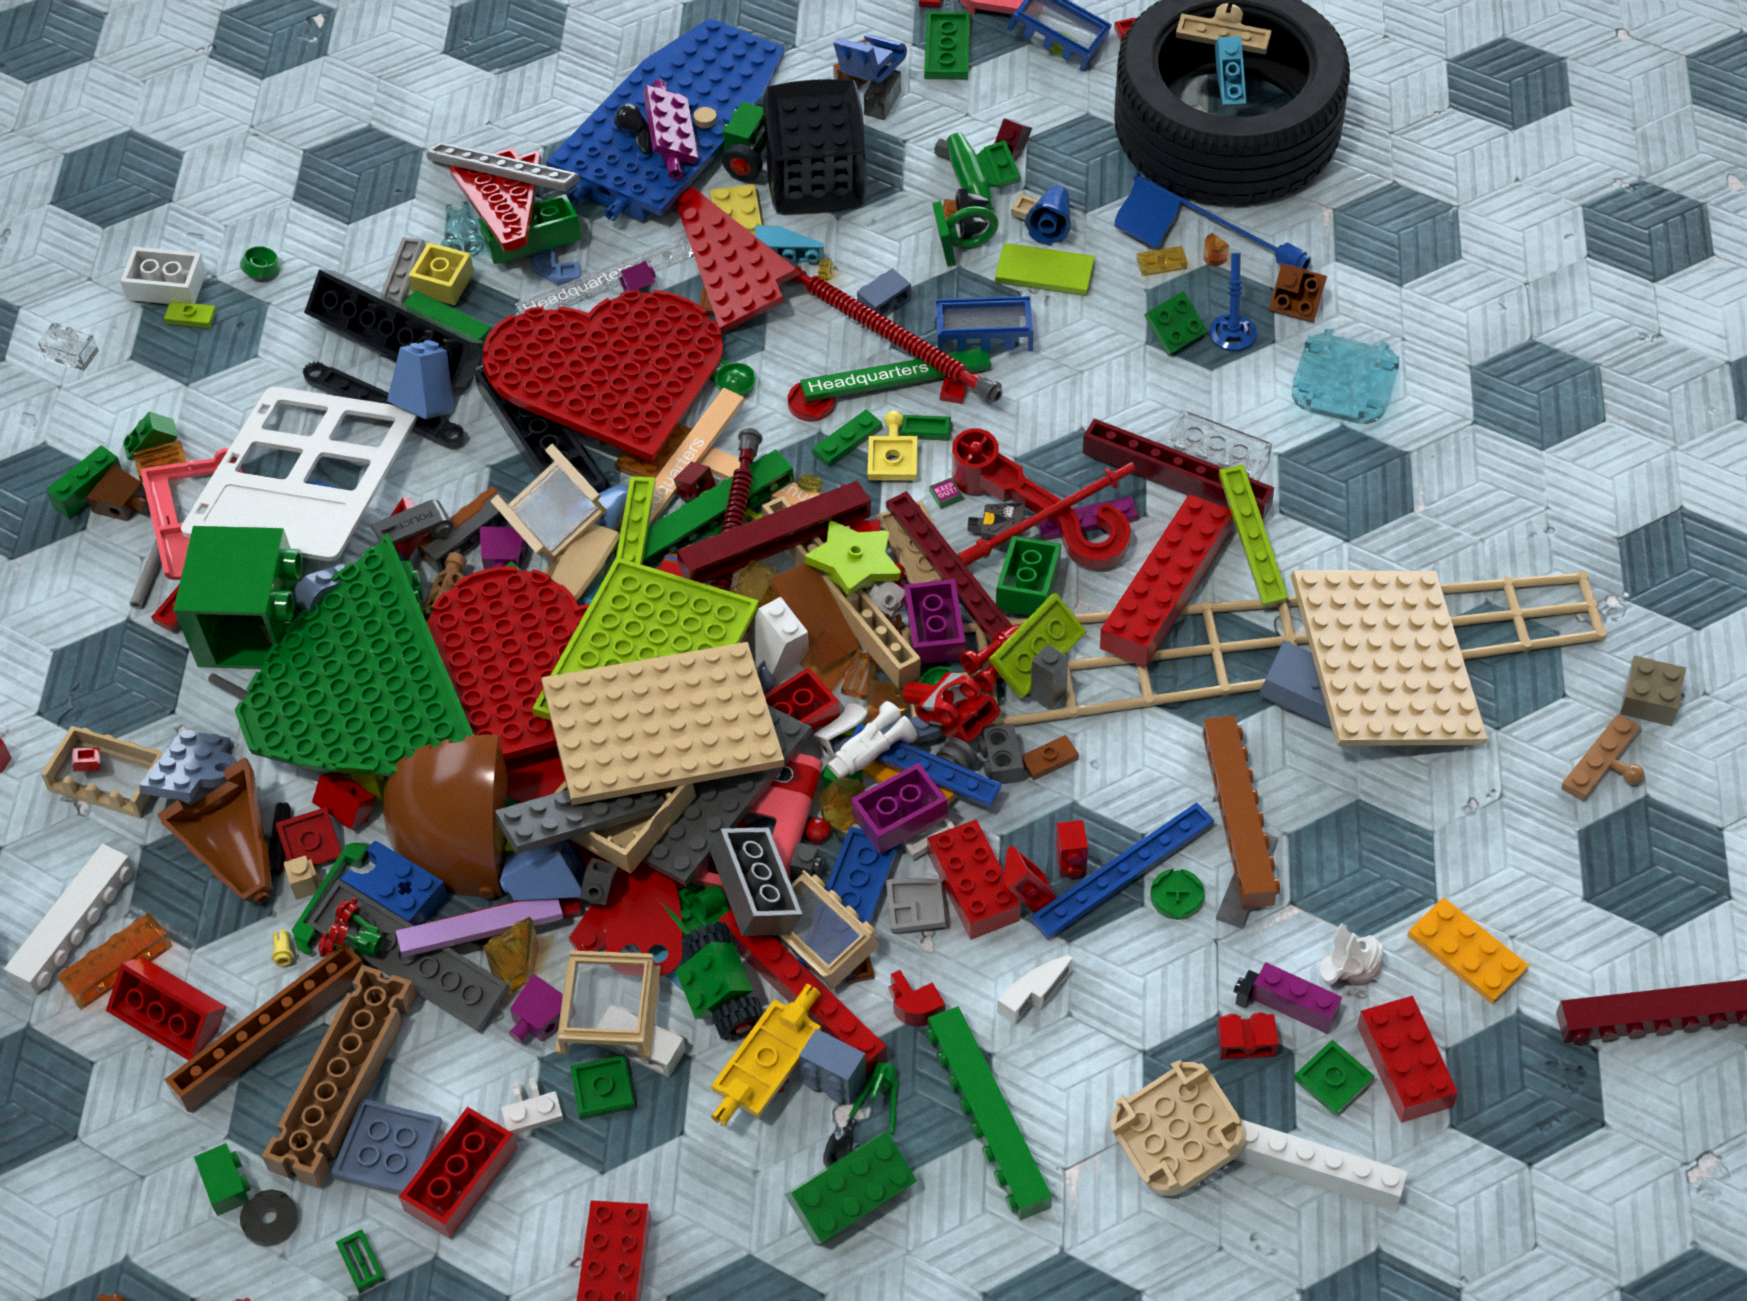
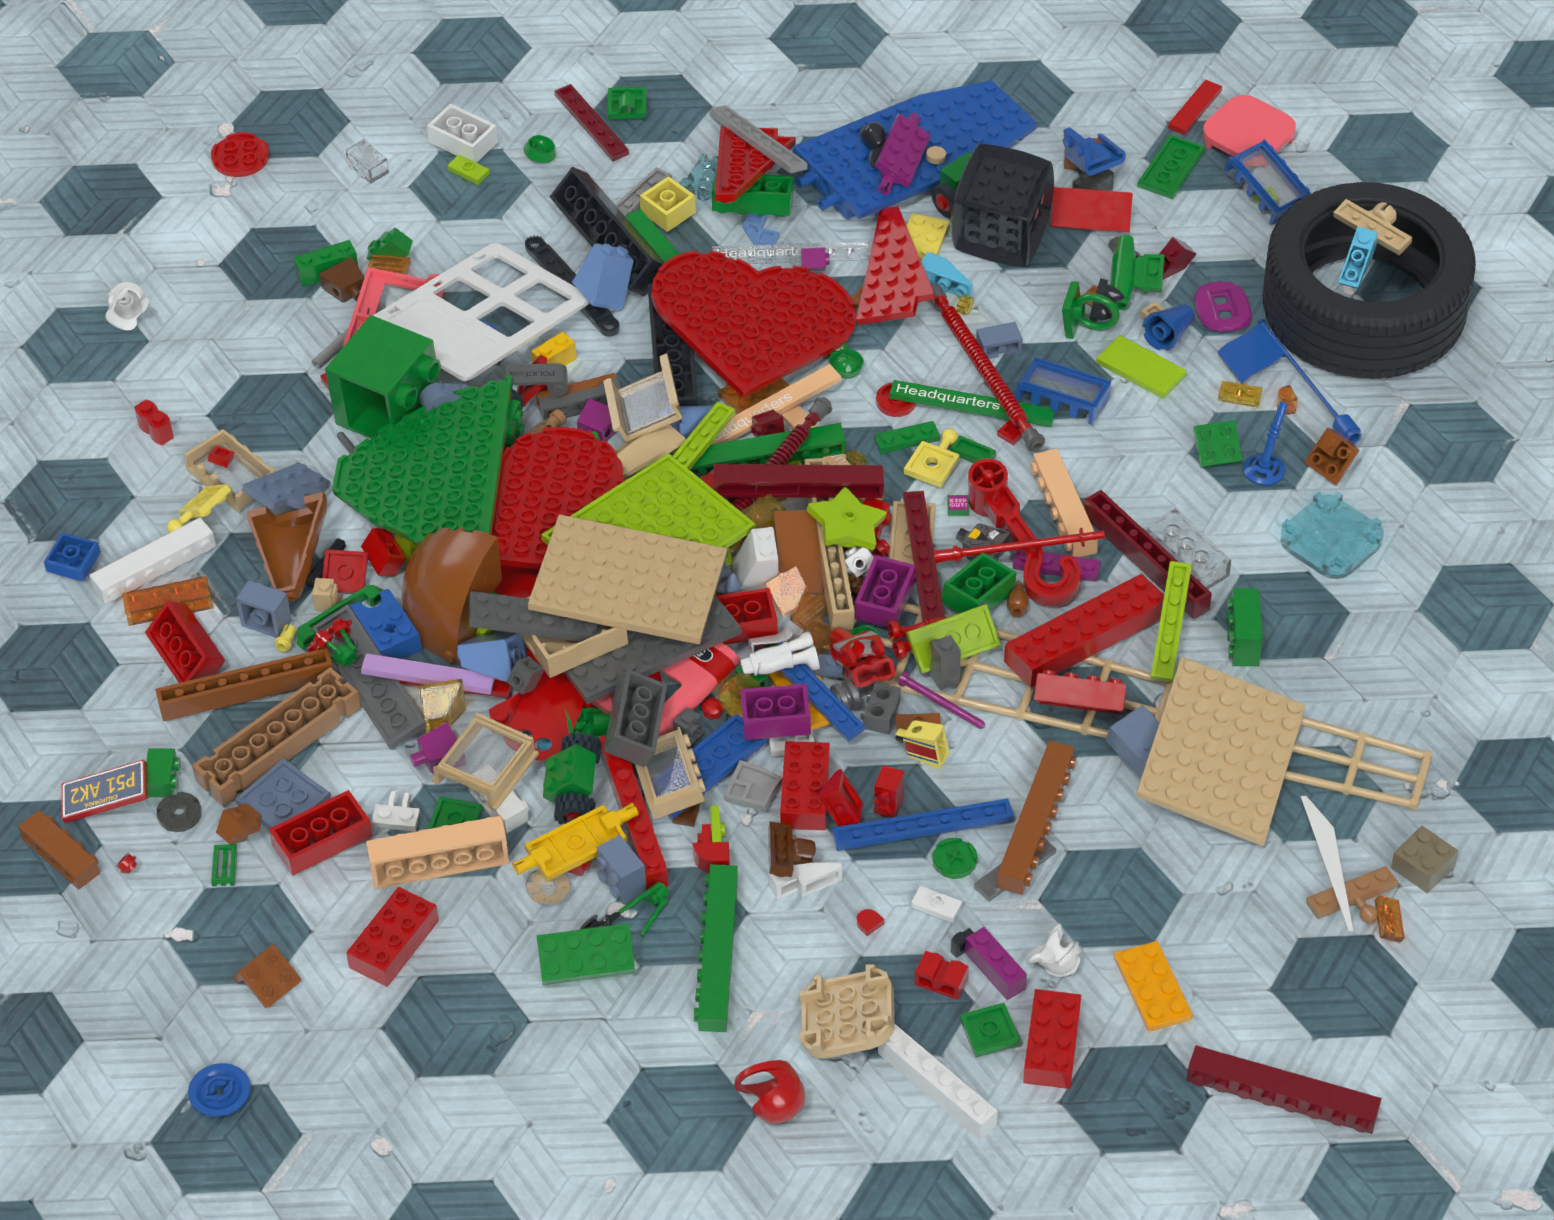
camera: 25 degrees right, 5 degrees down
none -> tile [61,759,148,823]
none -> light yellow plate [167,484,231,533]
none -> dark orange brick [216,804,262,845]
none -> sand blue brick [236,581,292,638]
none -> light nougat brick [366,816,509,889]
none -> clear dish [526,869,571,905]
none -> yellow brick [531,331,577,366]
none -> dark red tile [554,84,629,162]
none -> green plate [608,87,647,119]
none -> lime plate [710,805,725,842]
none -> red piece [734,1060,806,1124]
none -> reddish brown plate [768,821,816,877]
none -> red tile [857,909,885,936]
none -> light yellow torso [895,720,950,769]
none -> magenta bar [898,671,985,729]
none -> white plate [911,886,962,923]
none -> dark orange plant [1007,584,1029,617]
none -> light nougat brick [1030,449,1098,557]
none -> brick [1034,670,1127,715]
none -> red tile [1051,187,1133,233]
none -> magenta piece [1194,281,1252,333]
none -> green brick [1226,588,1263,667]
none -> white sticker [1301,796,1353,931]
none -> clear orange plate [1374,895,1405,943]

